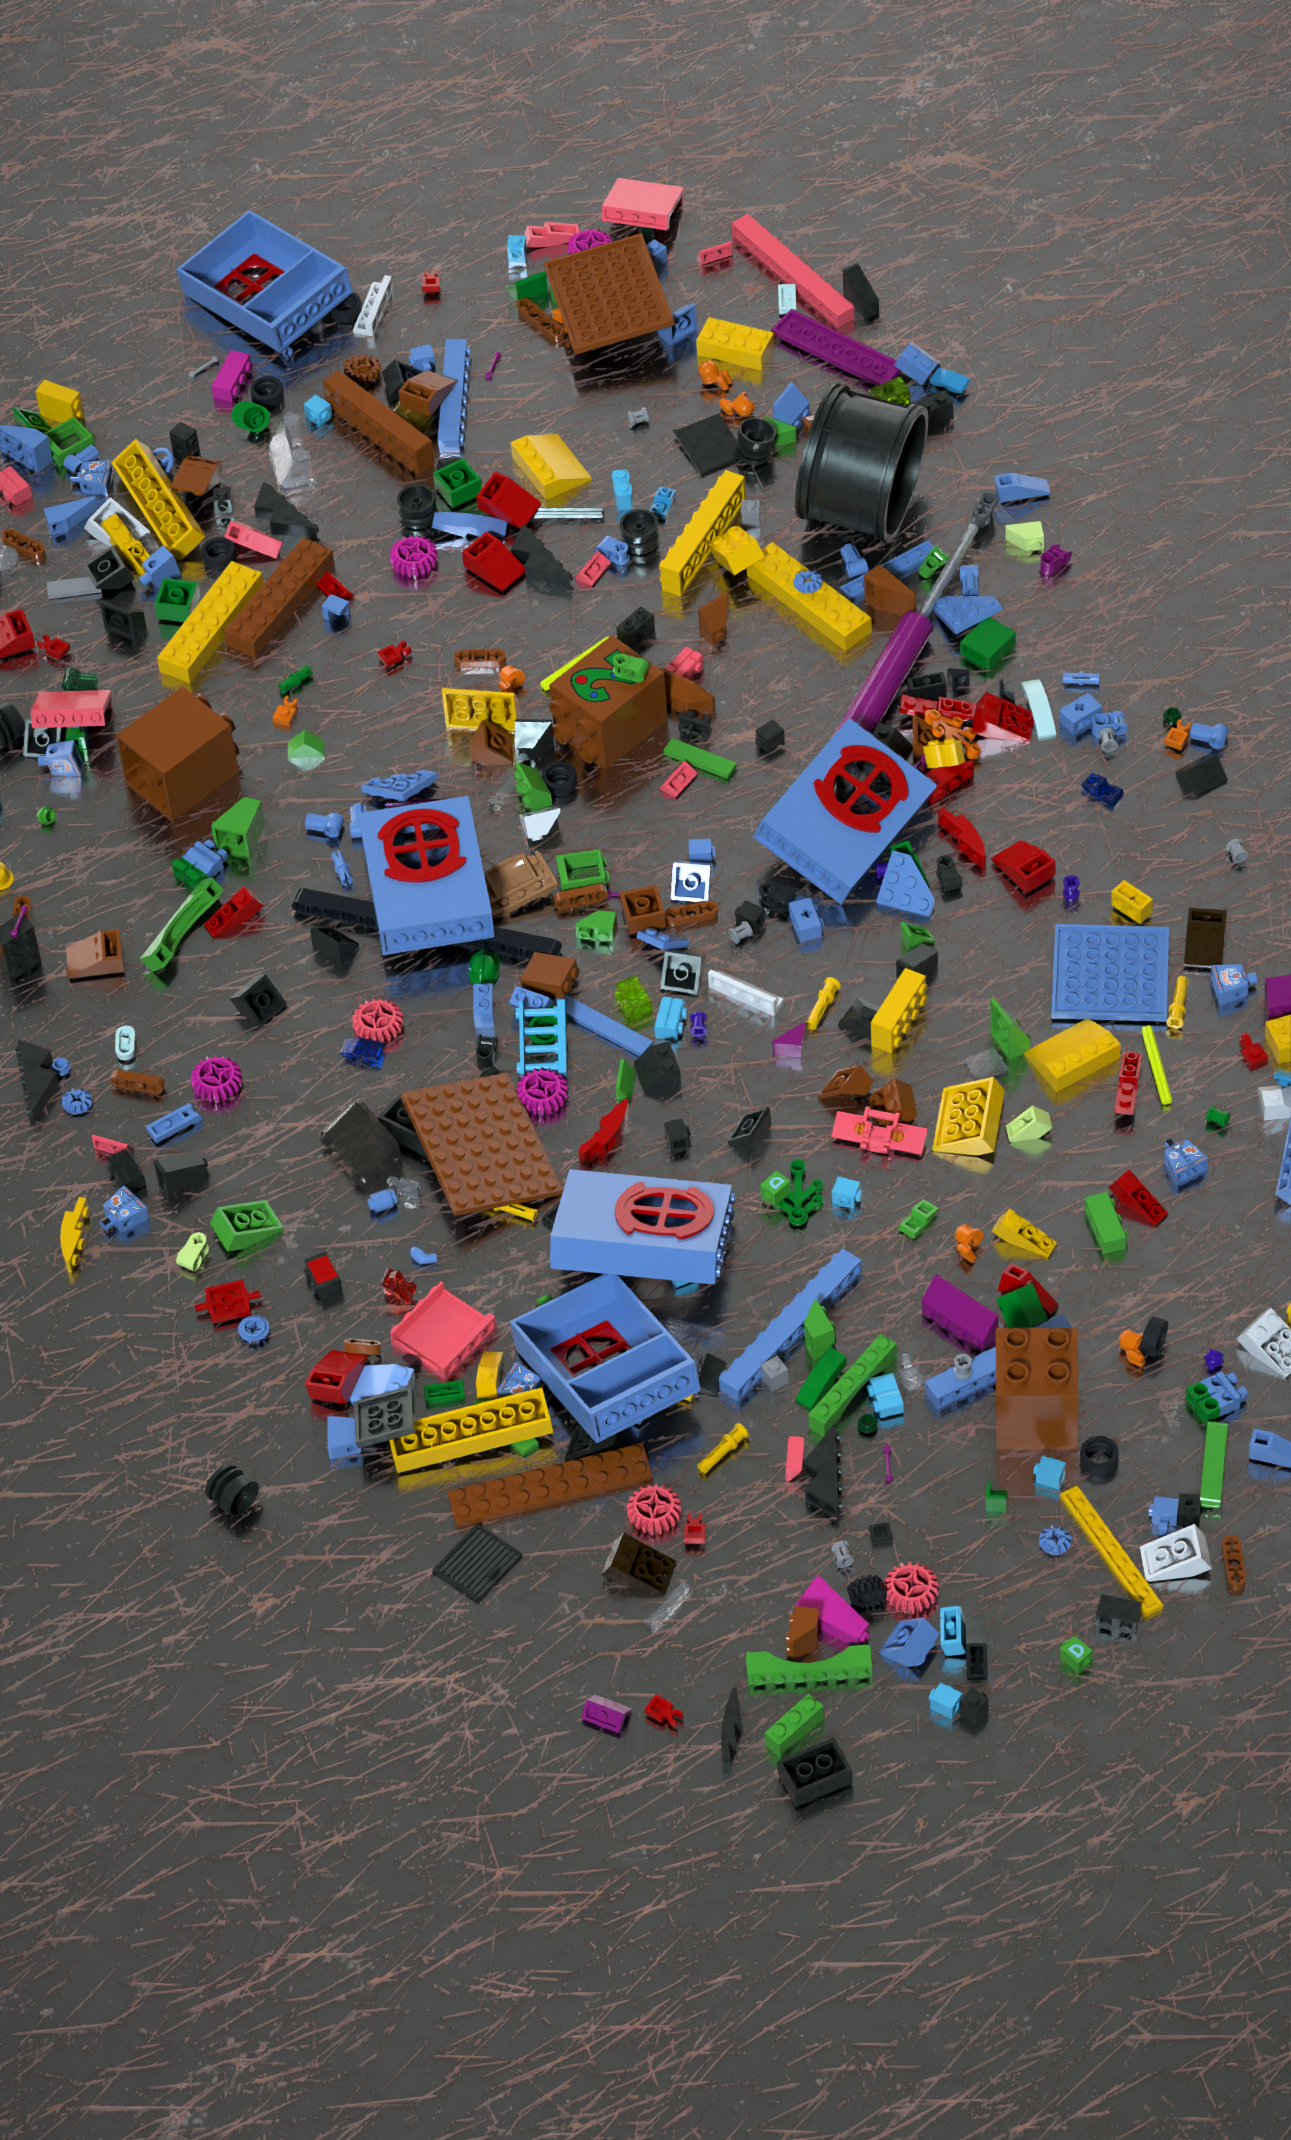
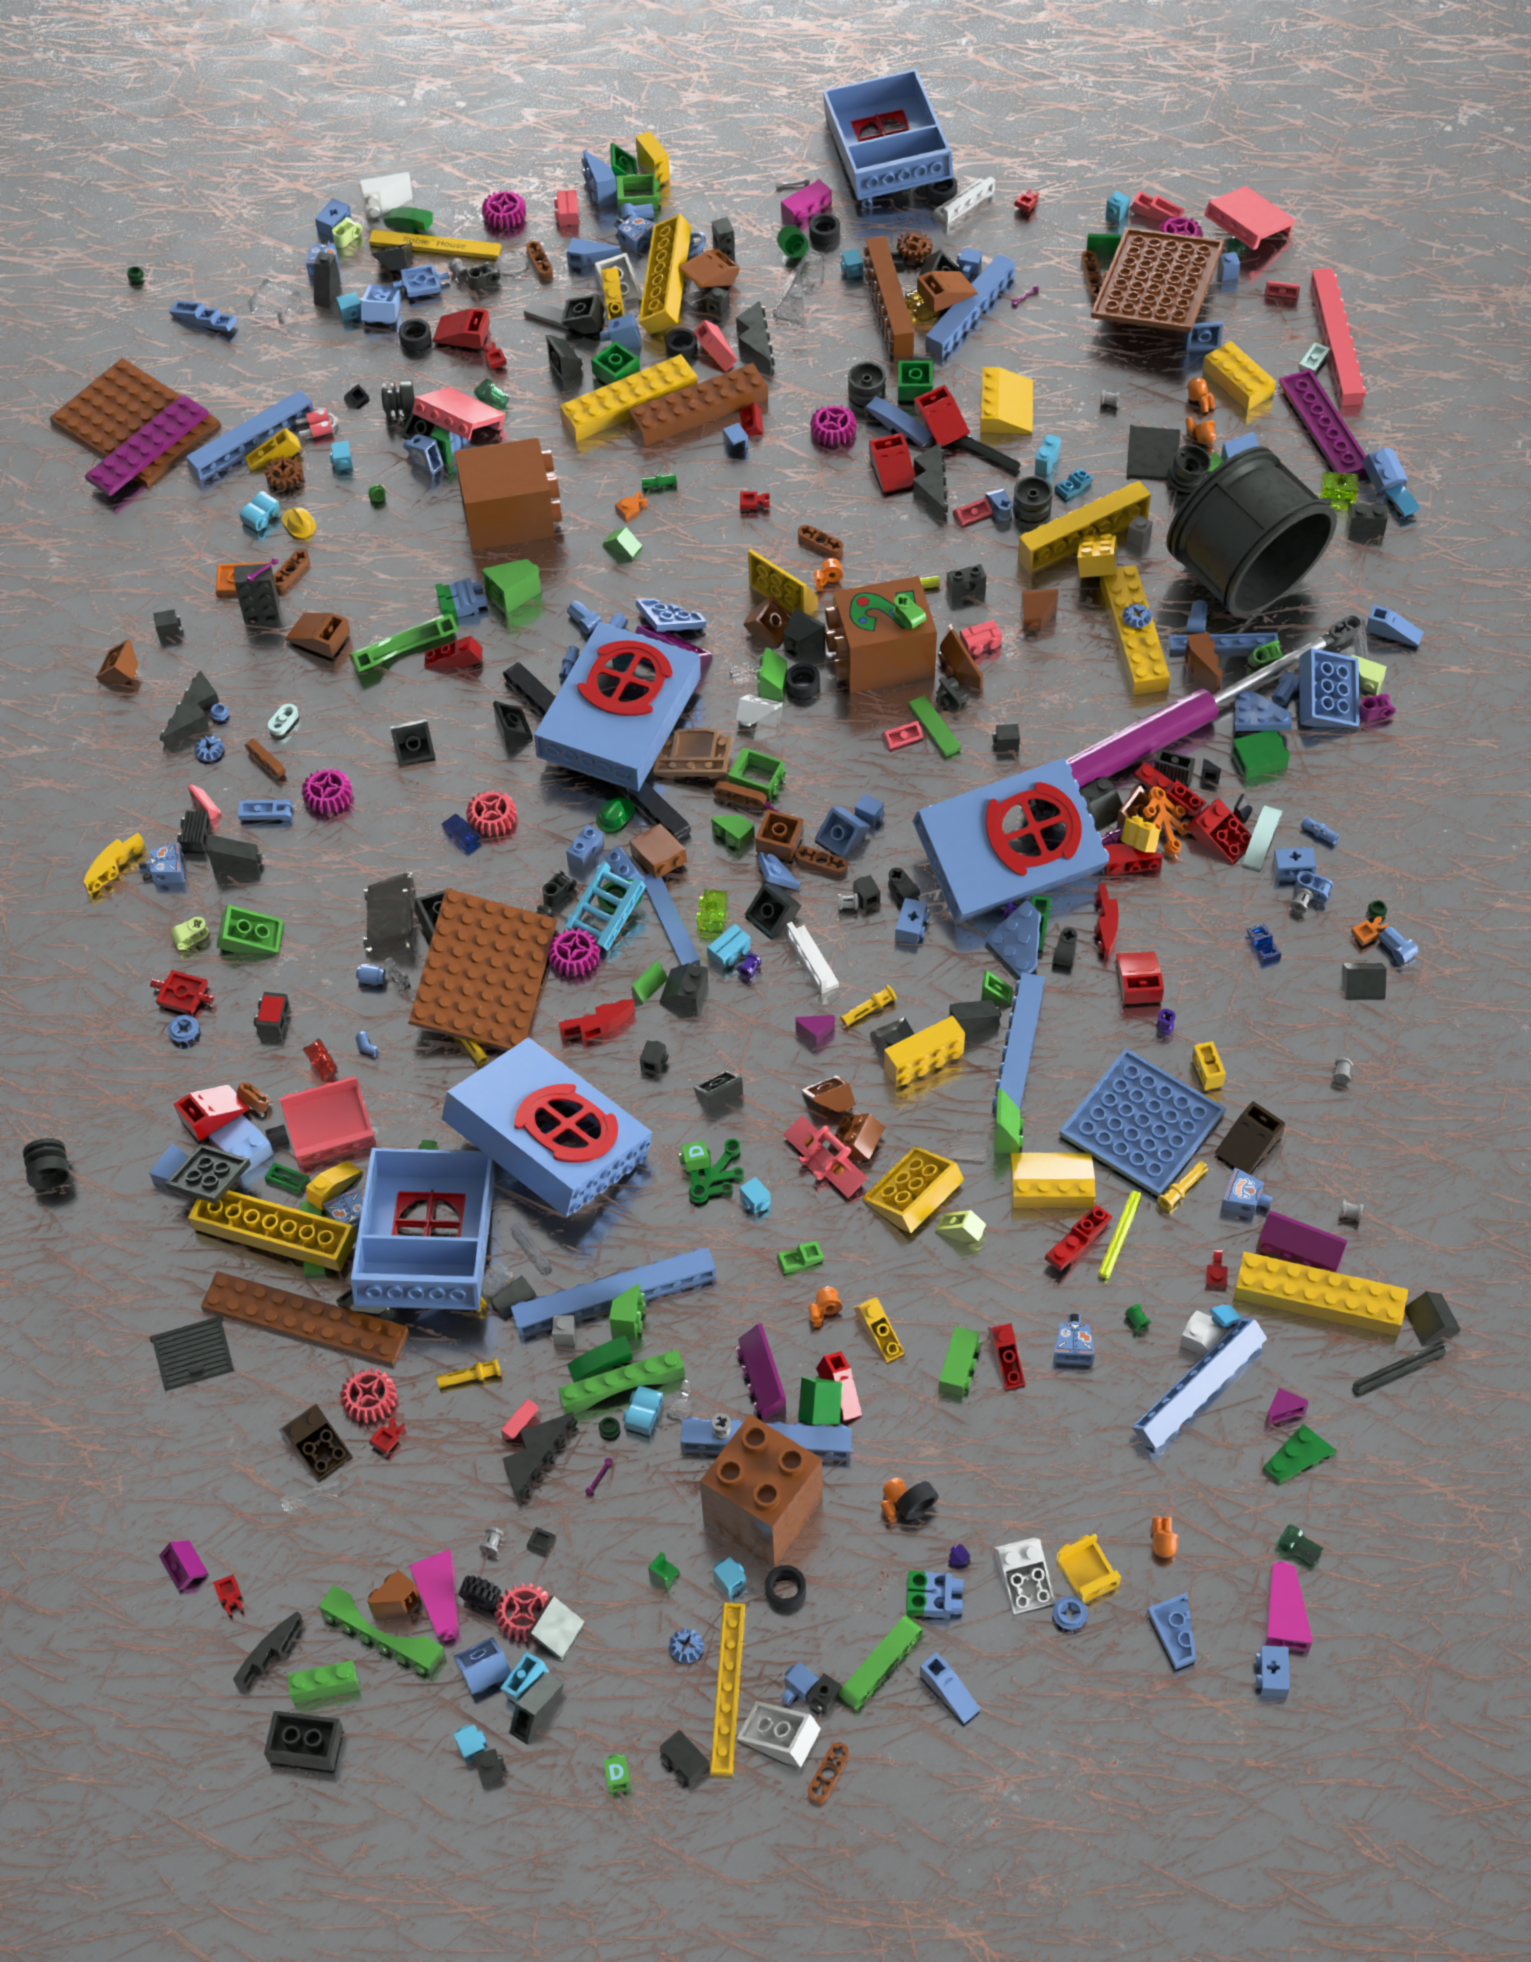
camera: 30 degrees right, 5 degrees up
pearl dark grey slope [843,263,879,319] -> none
none -> tile [528,1596,585,1658]
none -> medium blue brick [992,973,1045,1115]
none -> medium blue slope [1299,648,1360,728]

